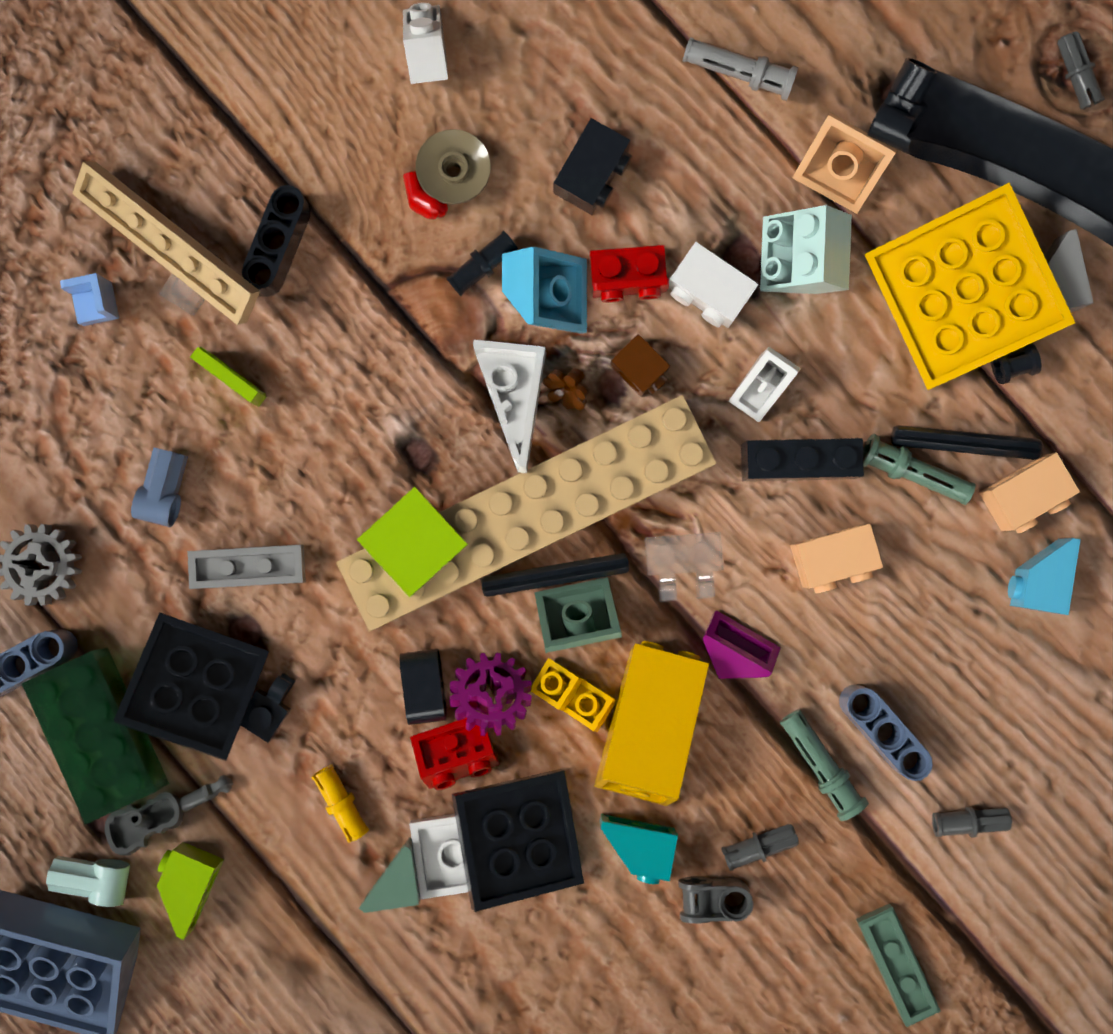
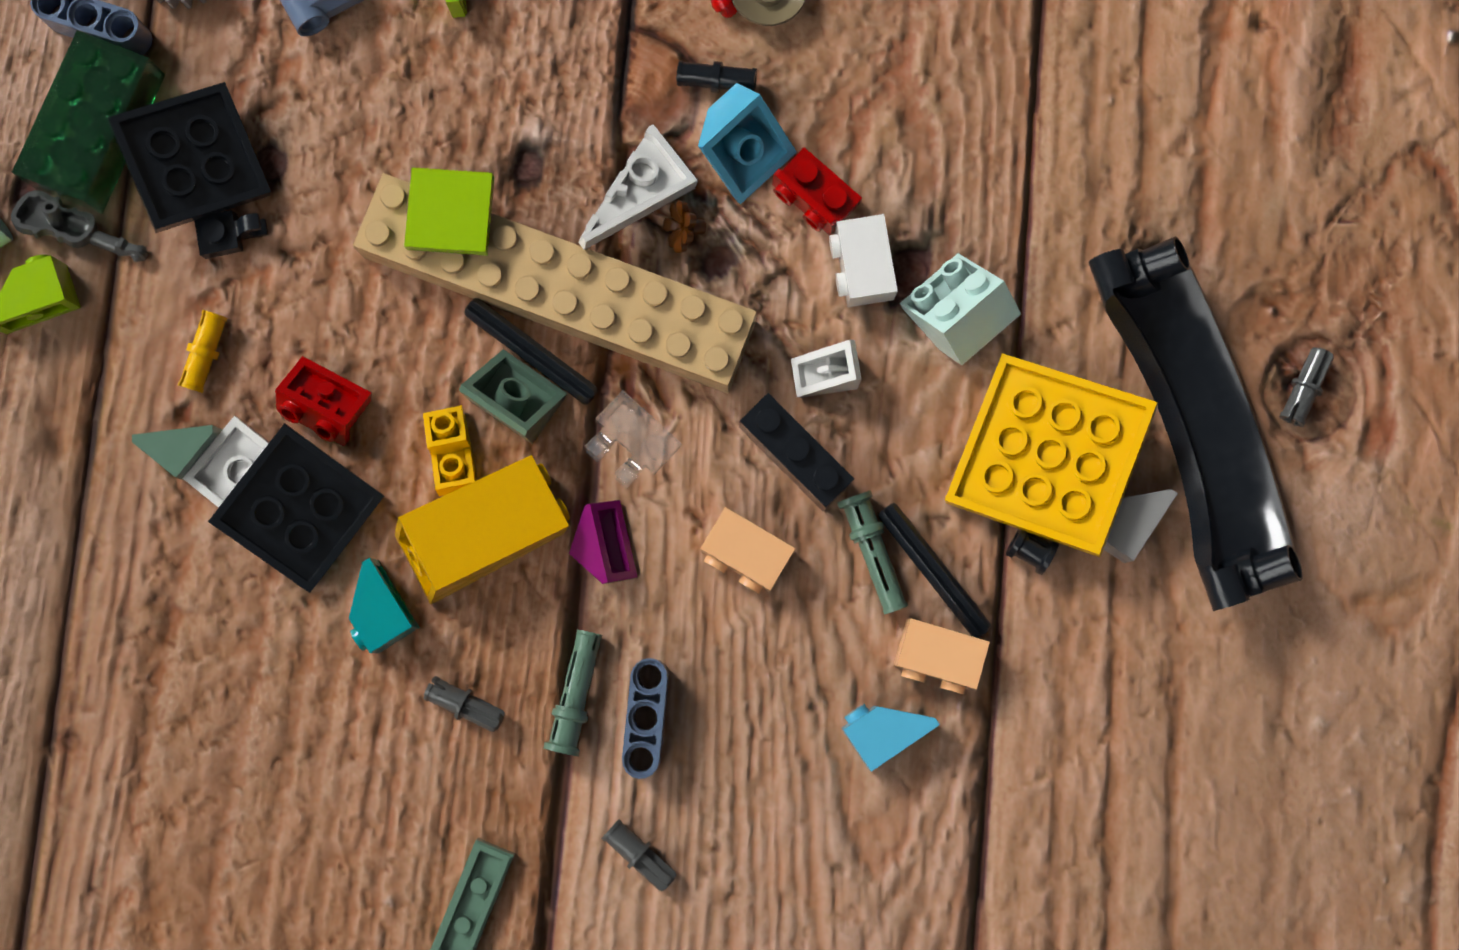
camera: 50 degrees right, 5 degrees down
light grey plate [187,545,306,589] -> none
black beam [400,649,447,725] -> none
magenta gear [450,653,532,736] -> none
black brick [553,118,632,215] -> none
reddish brown brick [610,334,670,397] -> none
dark grey piece [678,876,754,924] -> none
light grey pin [683,37,799,101] -> none
light nougat slope [792,113,897,214] -> none

